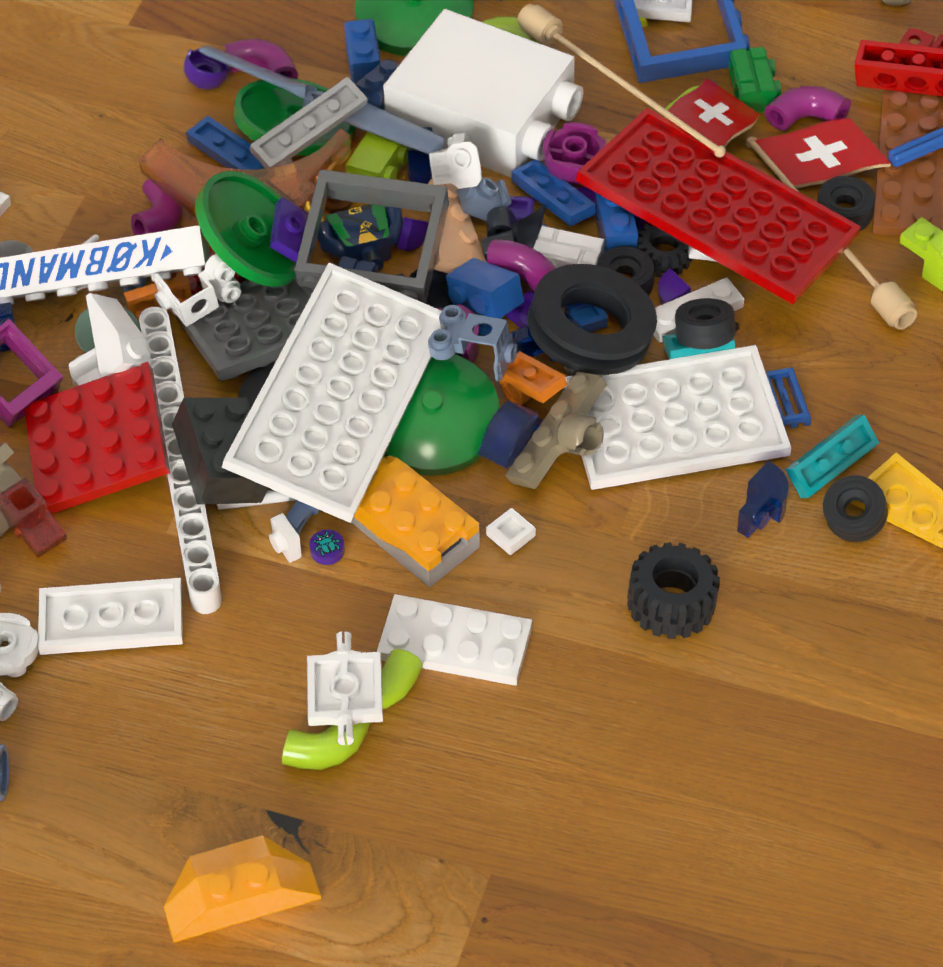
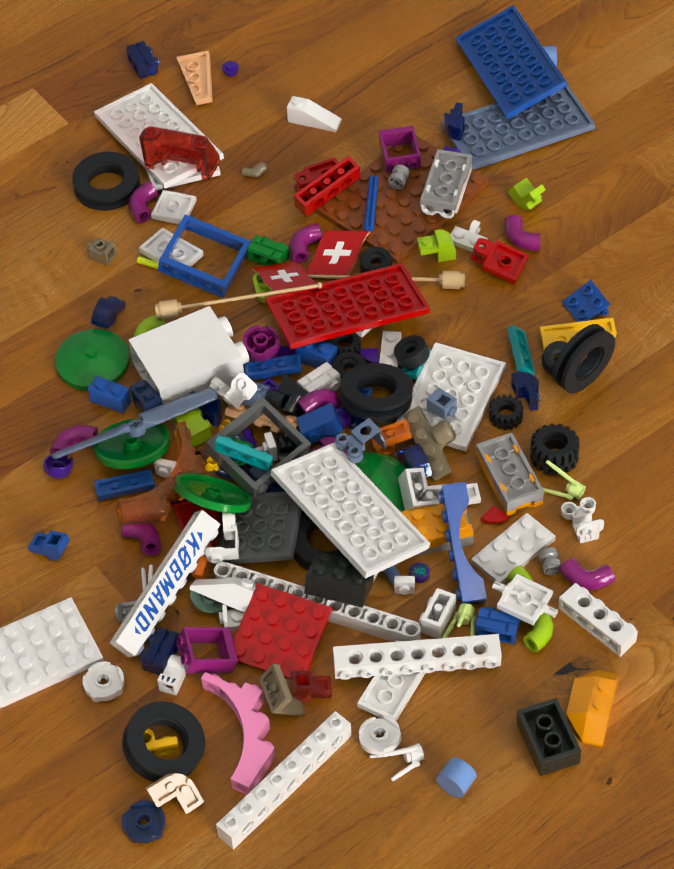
camera: 55 degrees left, 0 degrees up
light grey plate [250,77,368,173] -> none
dark purple plate [270,197,308,262] -> none
blue tile [765,367,811,429] -> none
none -> blue brick [28,530,70,561]
none -> teal plate [214,435,273,472]
none -> white bracket [255,432,278,462]
none -> white brick [333,634,502,680]
none -> white brick [398,468,446,510]
none -> white brick [419,588,456,639]
none -> sand blue brick [427,388,457,420]
none -> arch [438,482,487,605]
none -> yellowish green plant [442,603,477,638]
none -> blue brick [475,607,520,645]
none -> light grey piece [476,433,544,516]
none -> red tile [481,505,509,525]
none -> black tyre [489,394,523,430]
none -> pearl dark grey brick [516,698,581,776]
none -> light grey wheel [538,547,562,575]
none -> yellowish green plant [543,460,586,501]
none -> black tyre [552,324,615,394]
none -> white brick [558,583,638,657]
none -> magenta cylinder [559,558,615,590]
none -> white piece [561,497,604,543]

